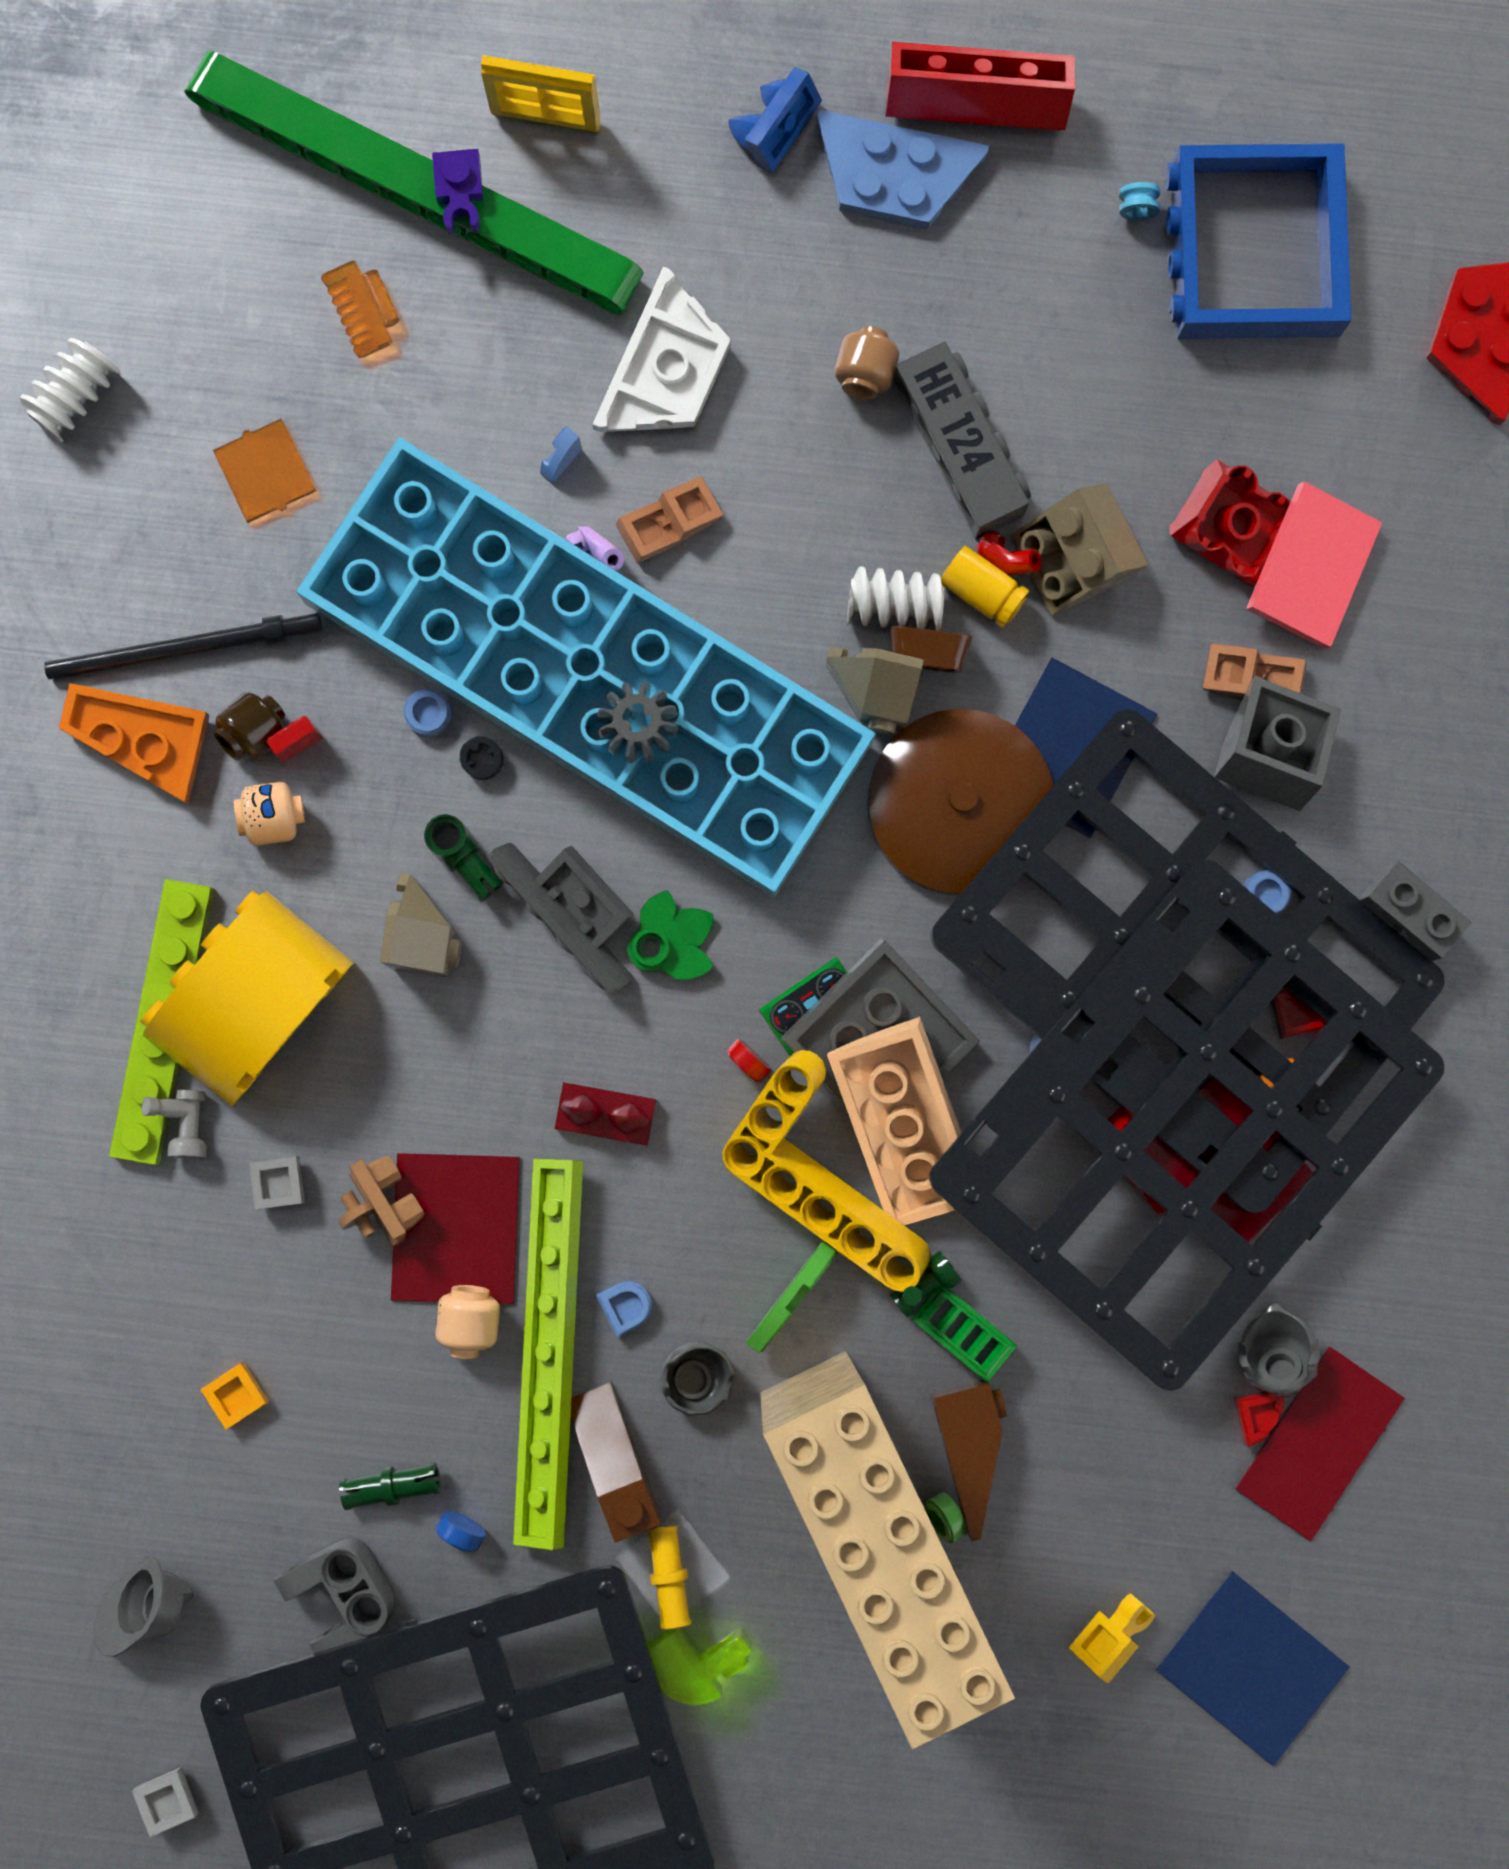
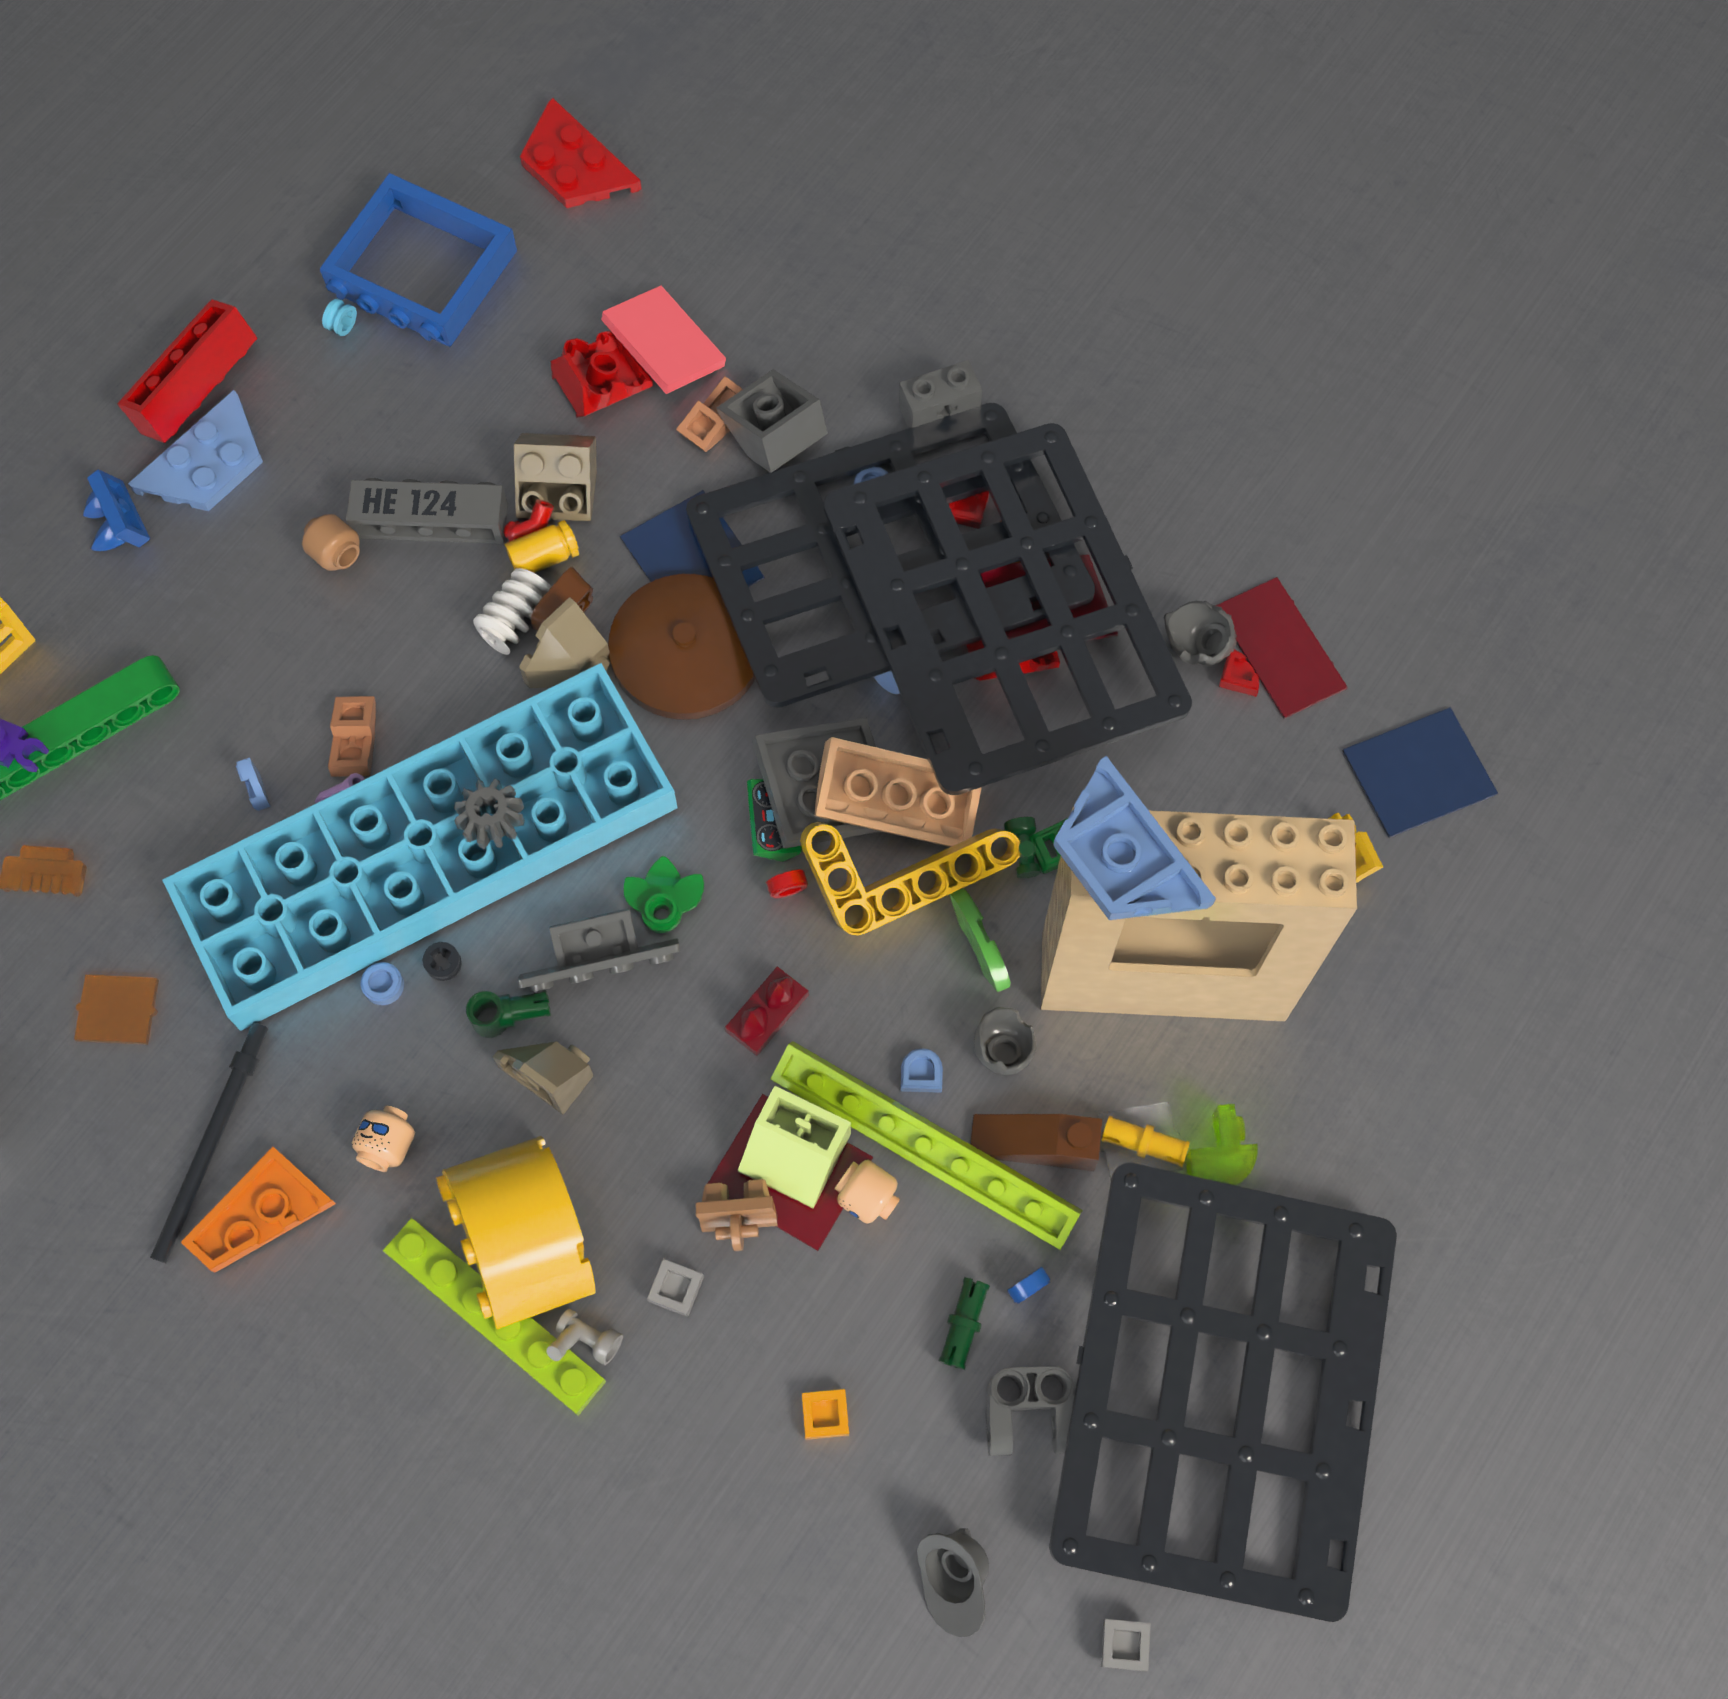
camera: 60 degrees left, 15 degrees down
dark brown head [214,692,285,762] -> none
red tile [266,716,323,763] -> none
white wing [593,267,731,432] -> none
none -> yellowish green slope [738,1086,851,1209]
none -> medium blue wing [1053,756,1216,920]

